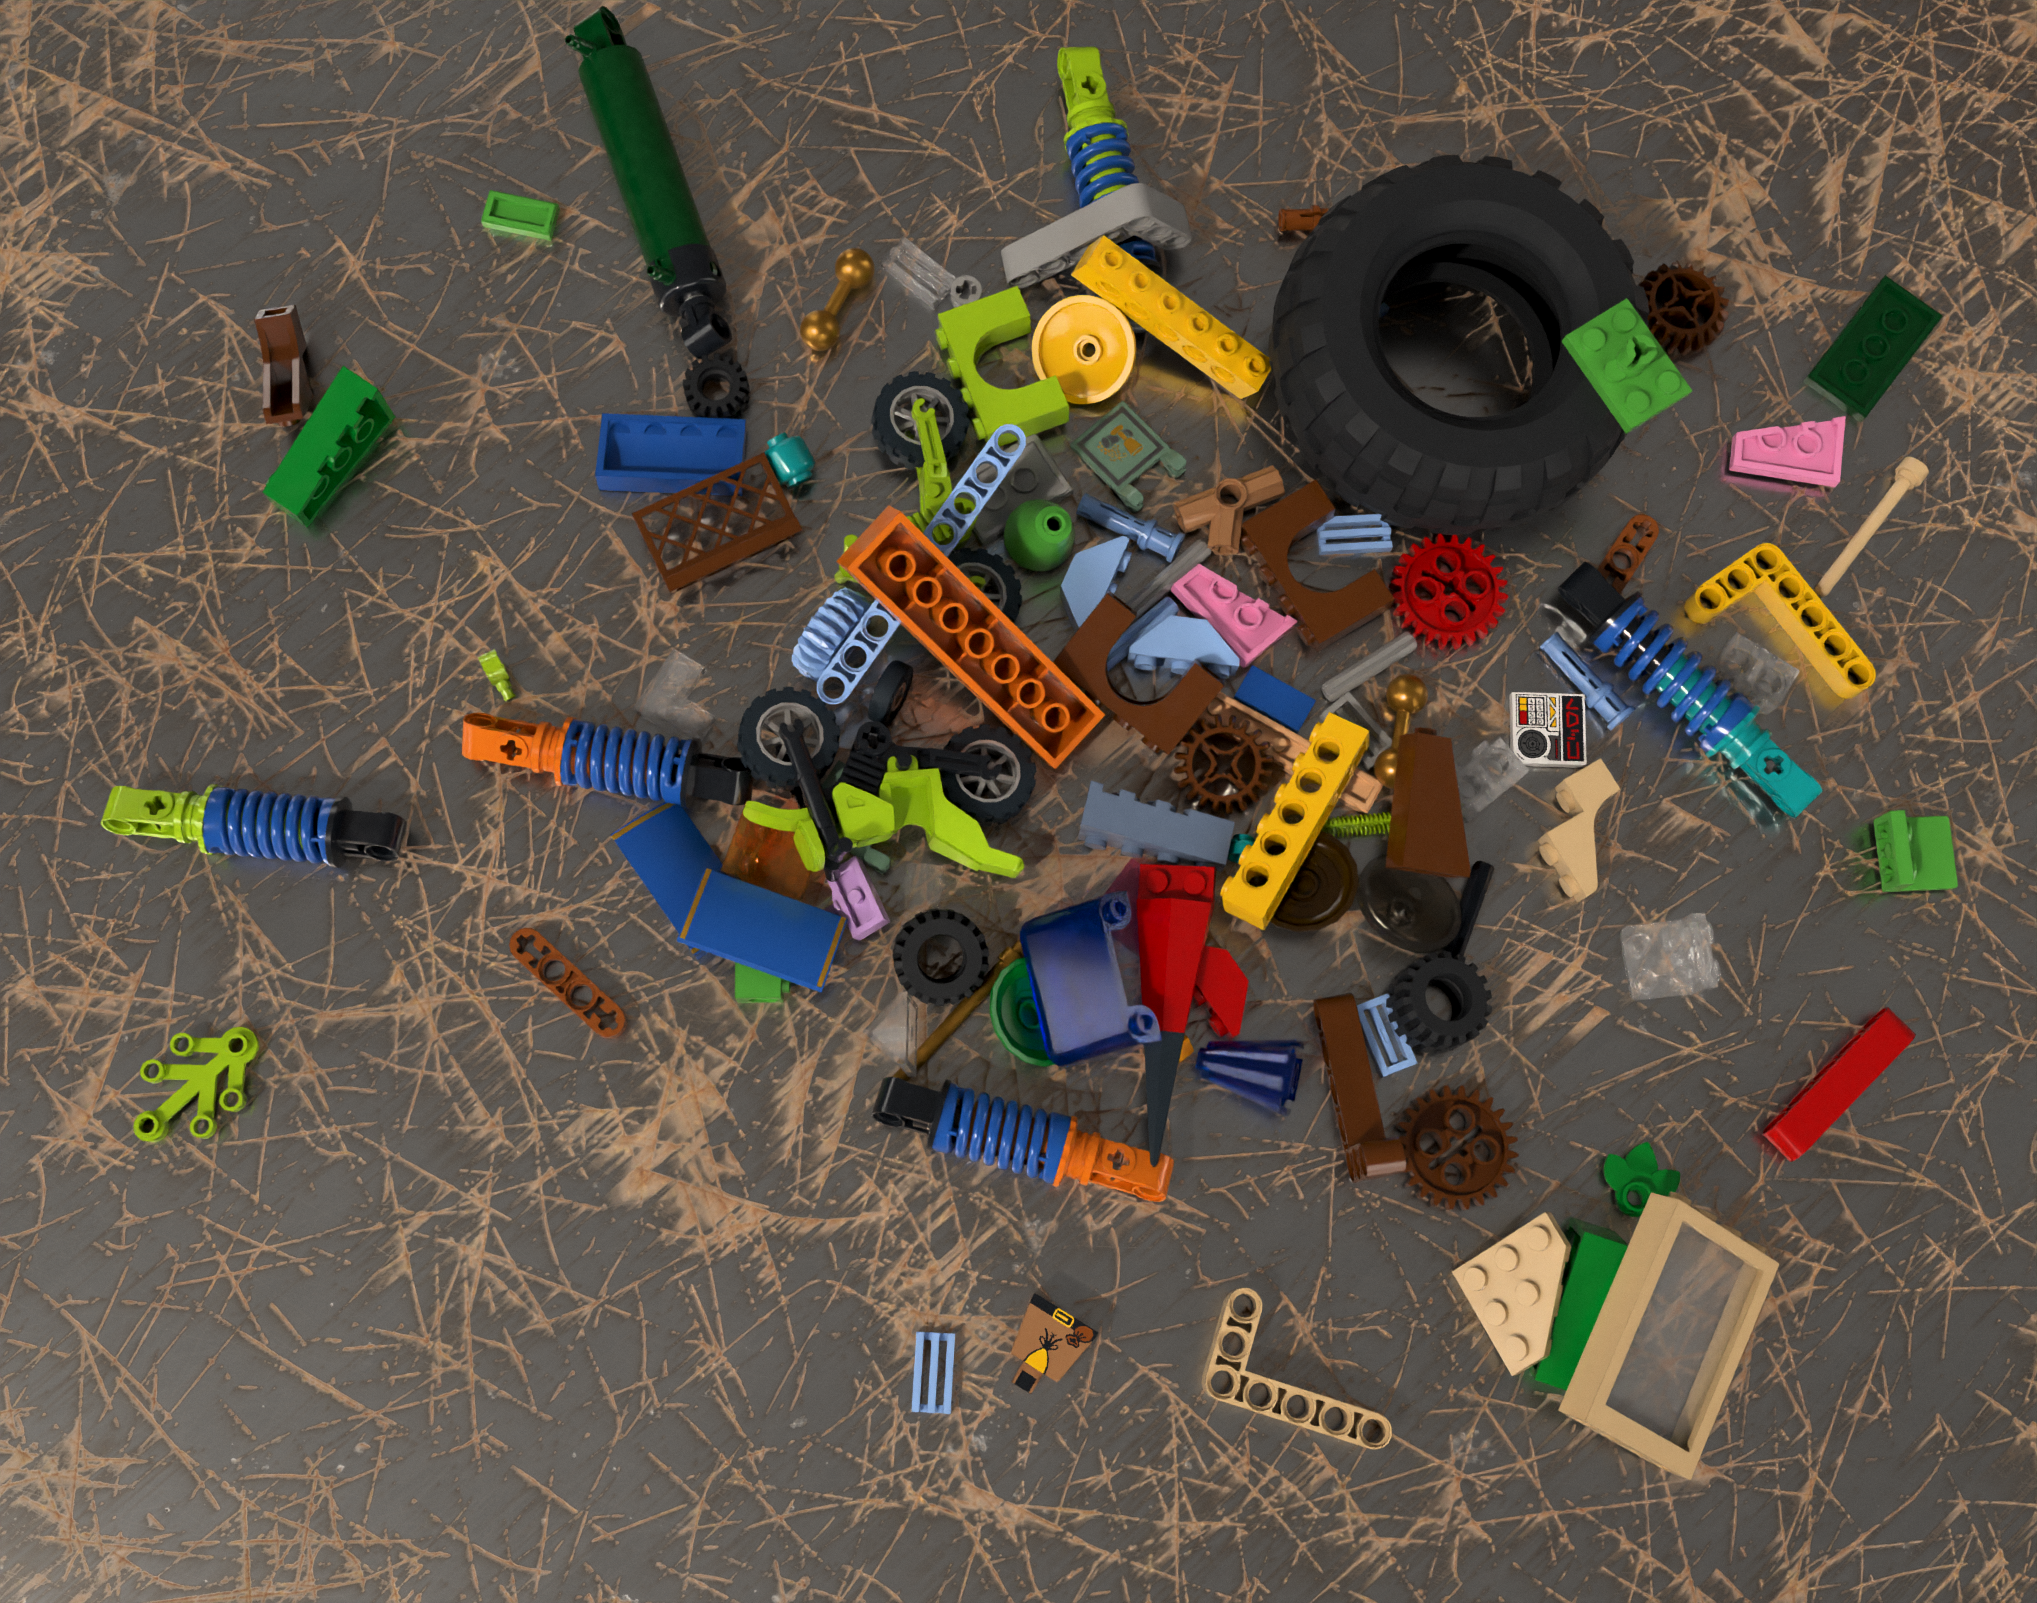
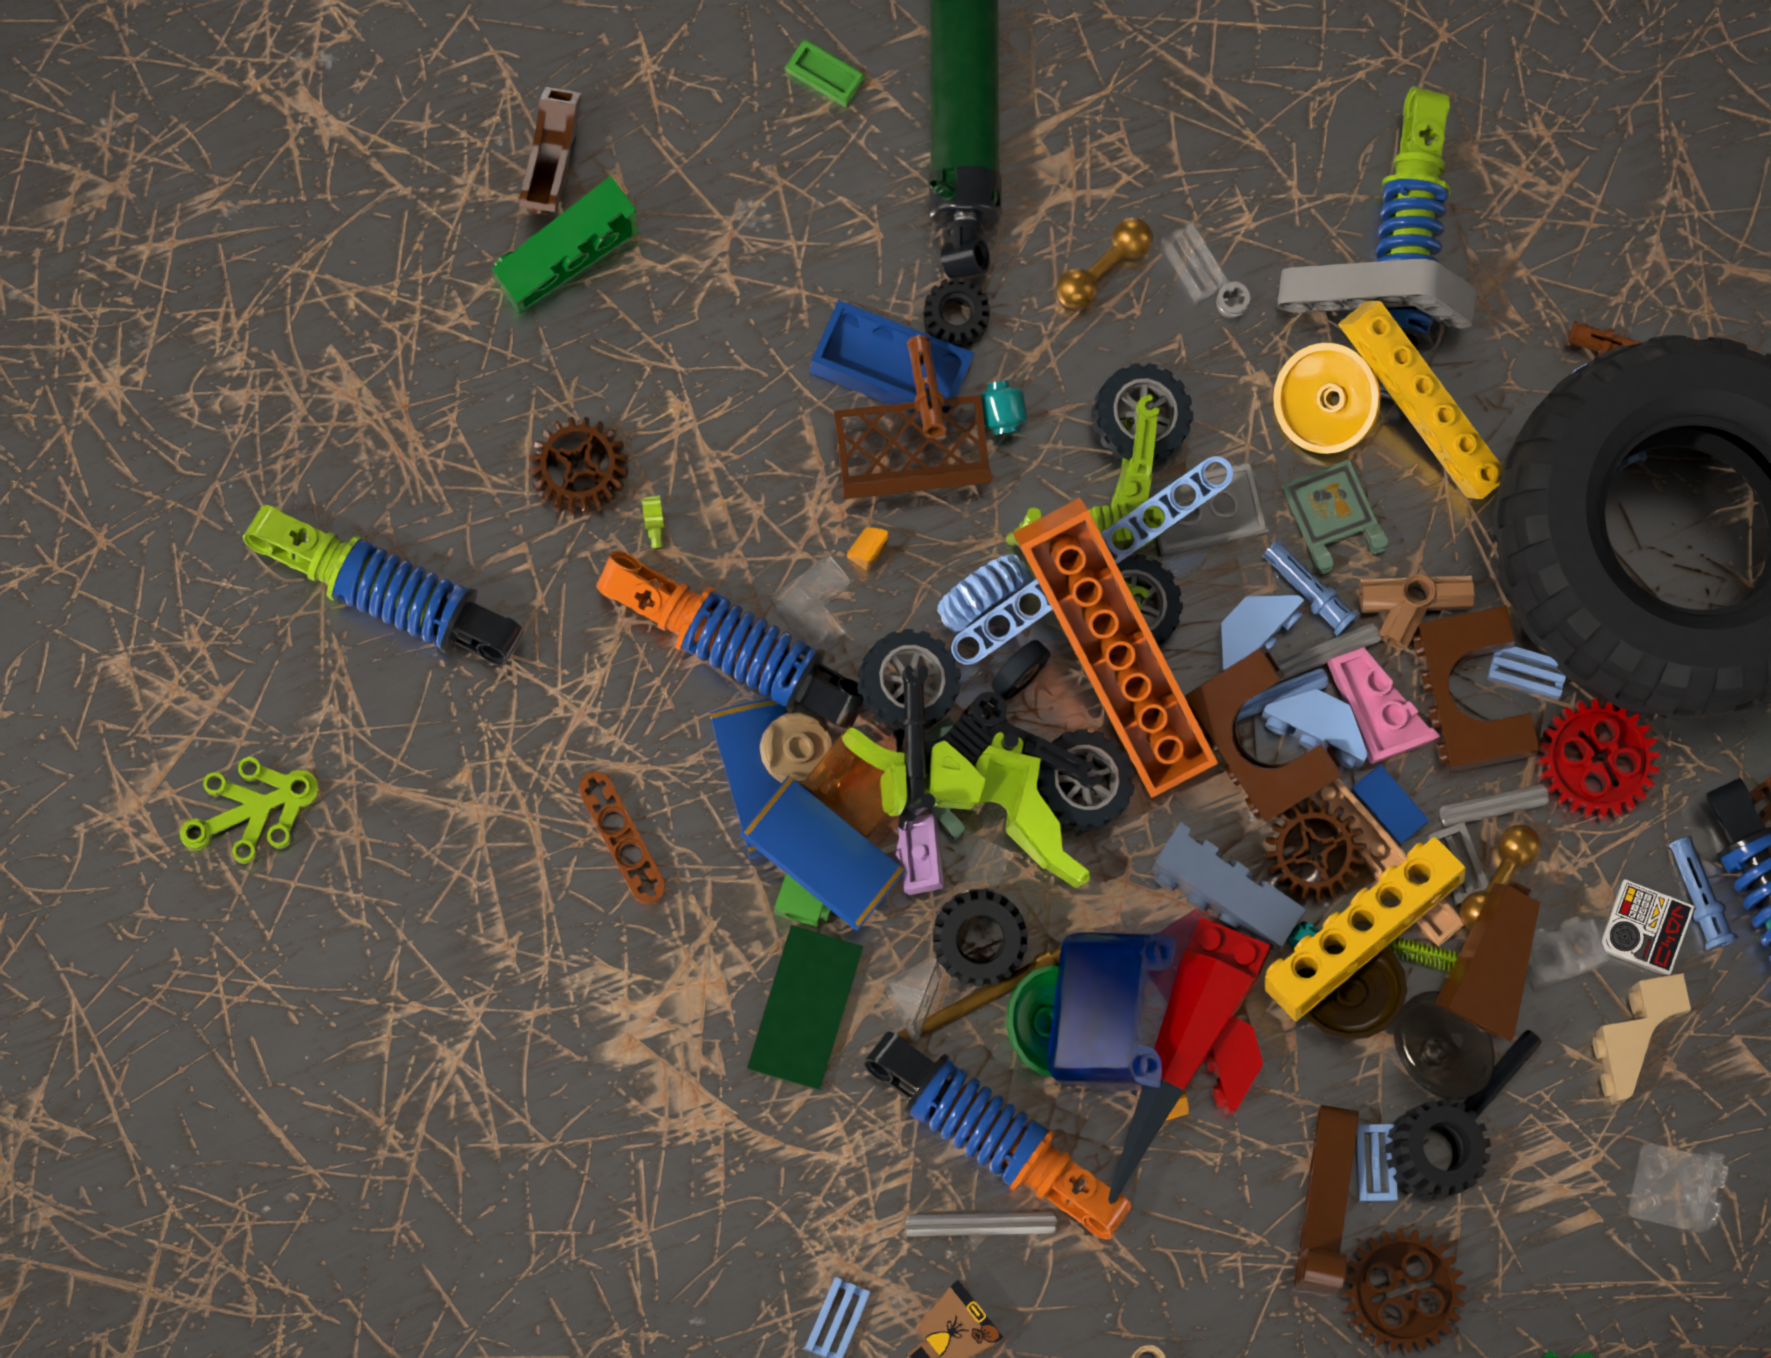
camera: 20 degrees right, 0 degrees up
lime arch [935,286,1069,447] -> none
bright green cone [1004,499,1075,571] -> none
clear blue cone [1196,1039,1304,1116] -> none
none -> reddish brown gear [529,417,628,516]
none -> dark green tile [747,925,863,1092]
none -> tan tile [760,712,834,787]
none -> light orange slope [847,527,889,571]
none -> light grey axle [906,1212,1057,1237]
none -> dark orange pin [907,335,946,438]

